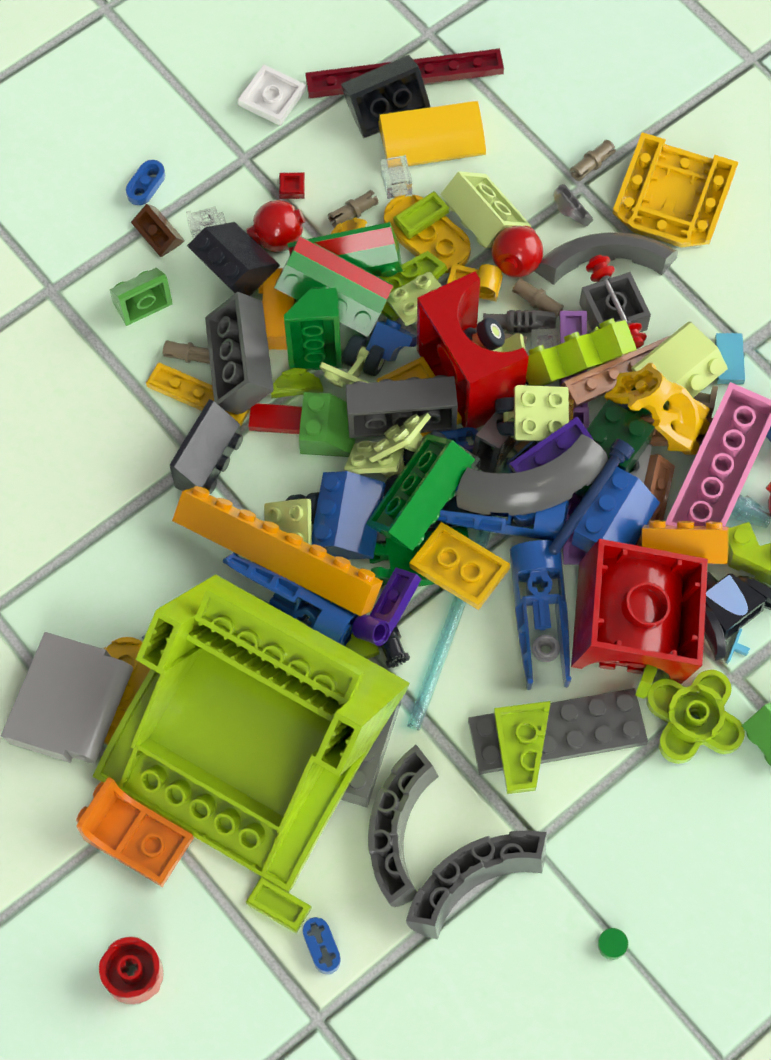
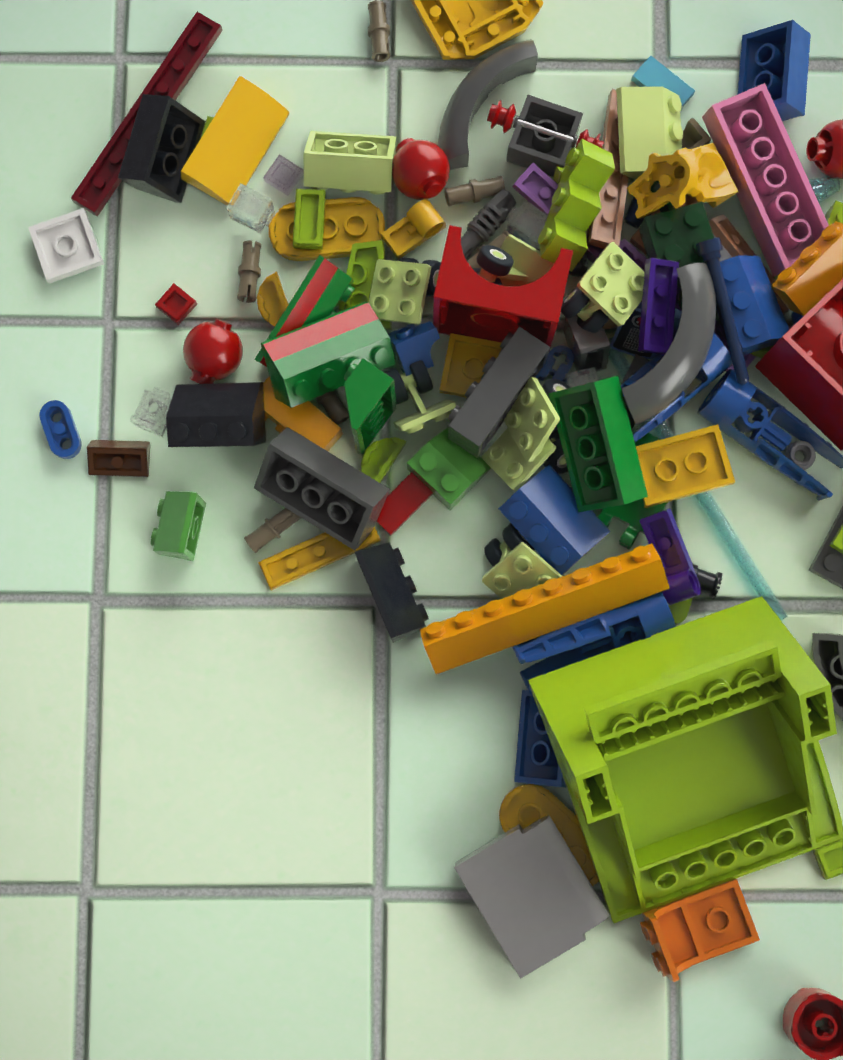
camera: 50 degrees left, 15 degrees up
flat silver plate [553,184,593,226] -> none
none -> tile [263,154,304,196]

